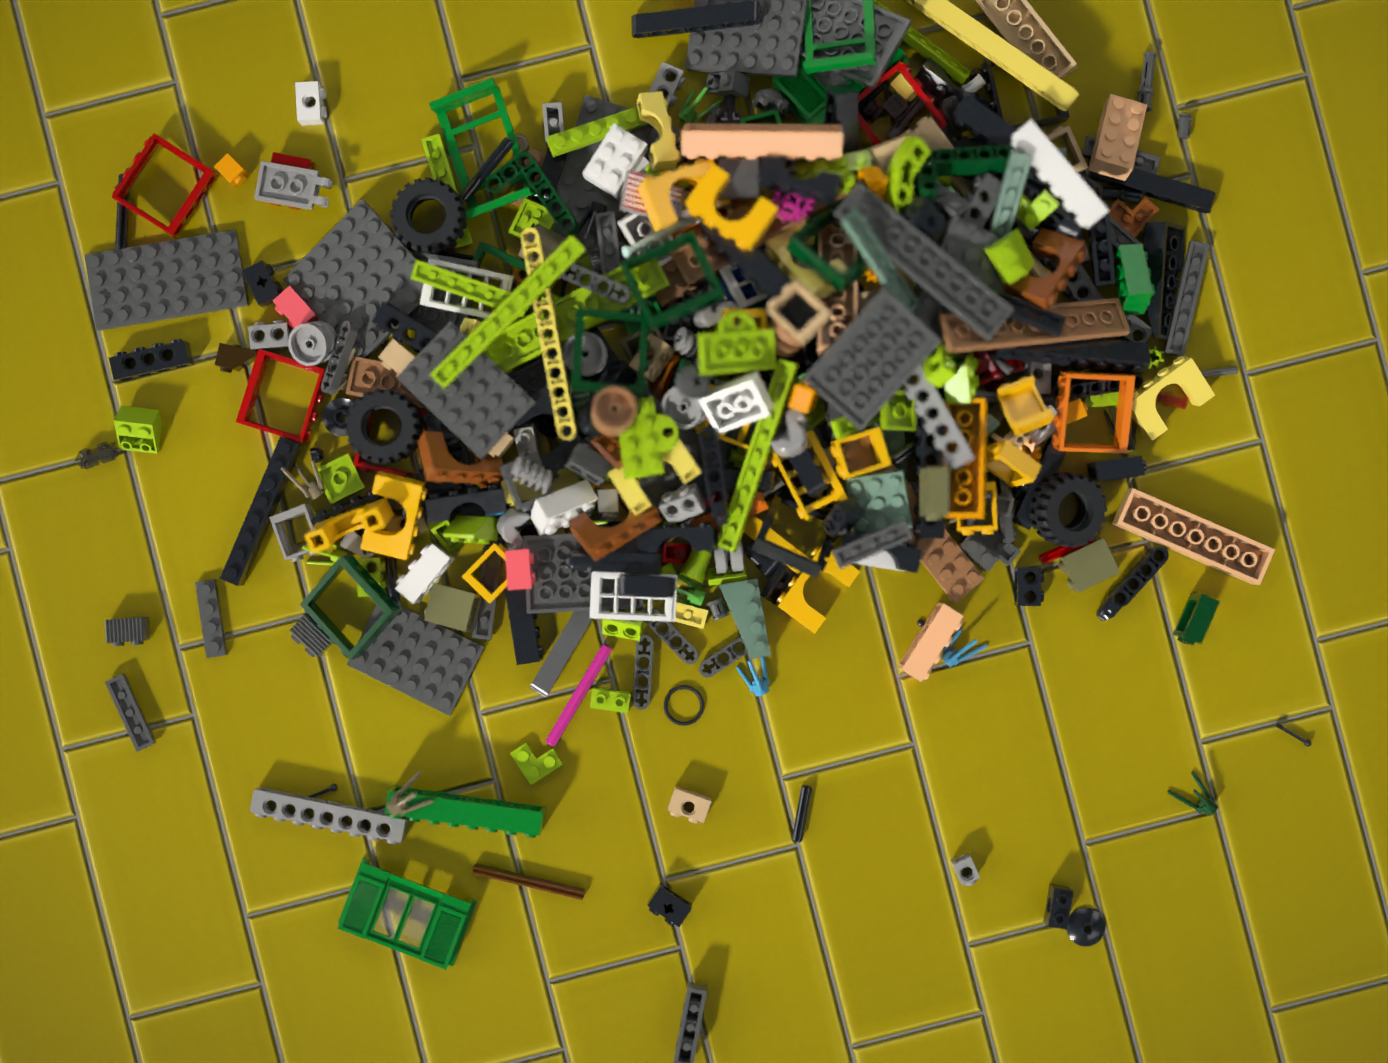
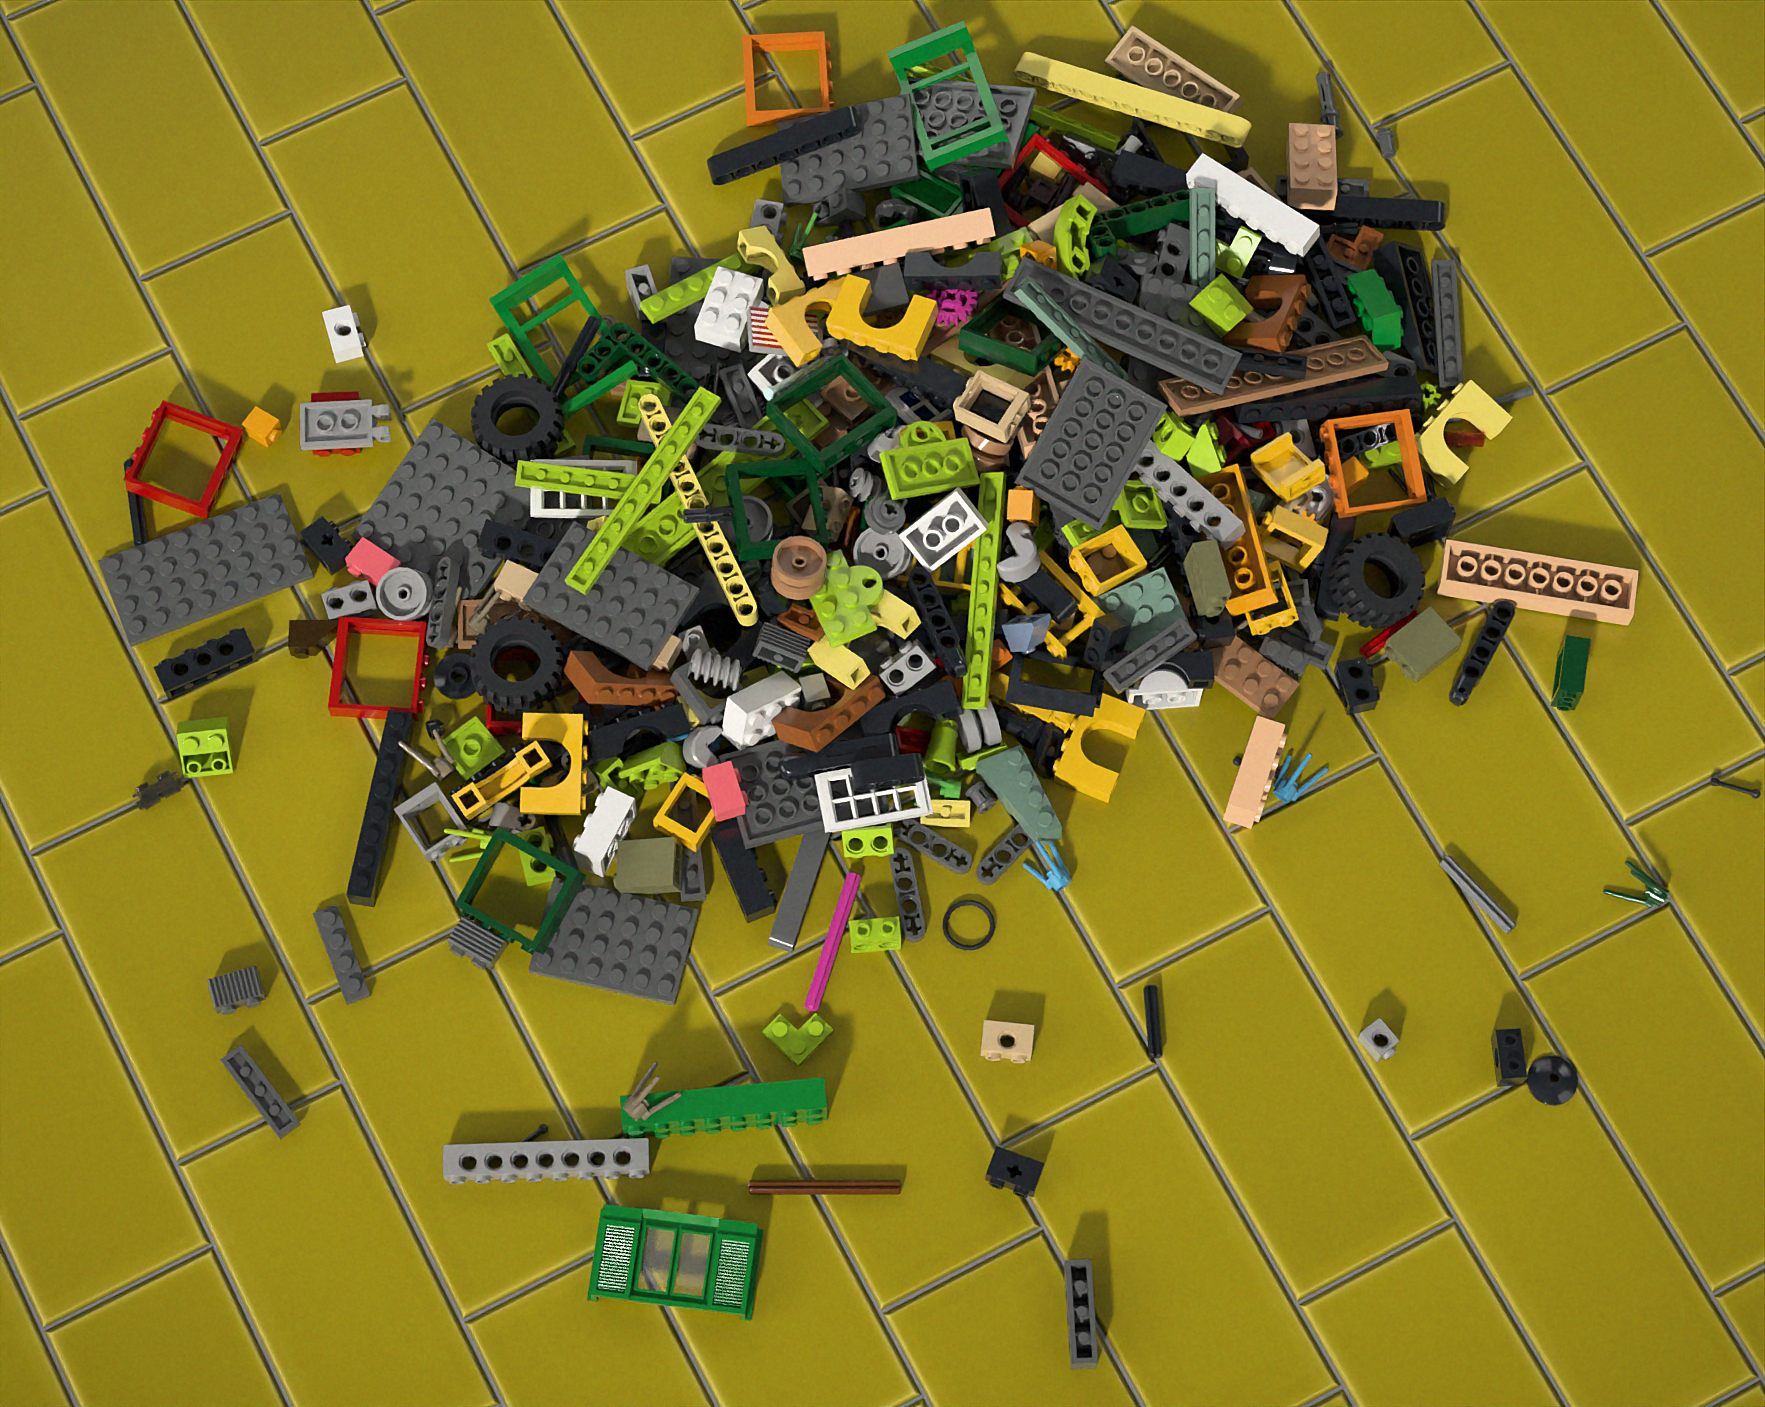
camera: 15 degrees left, 20 degrees down
none -> dark tan plant [466,583,522,635]
none -> black axle [683,505,733,524]
none -> sand blue slope [1001,613,1051,654]
none -> axle [1440,855,1516,933]

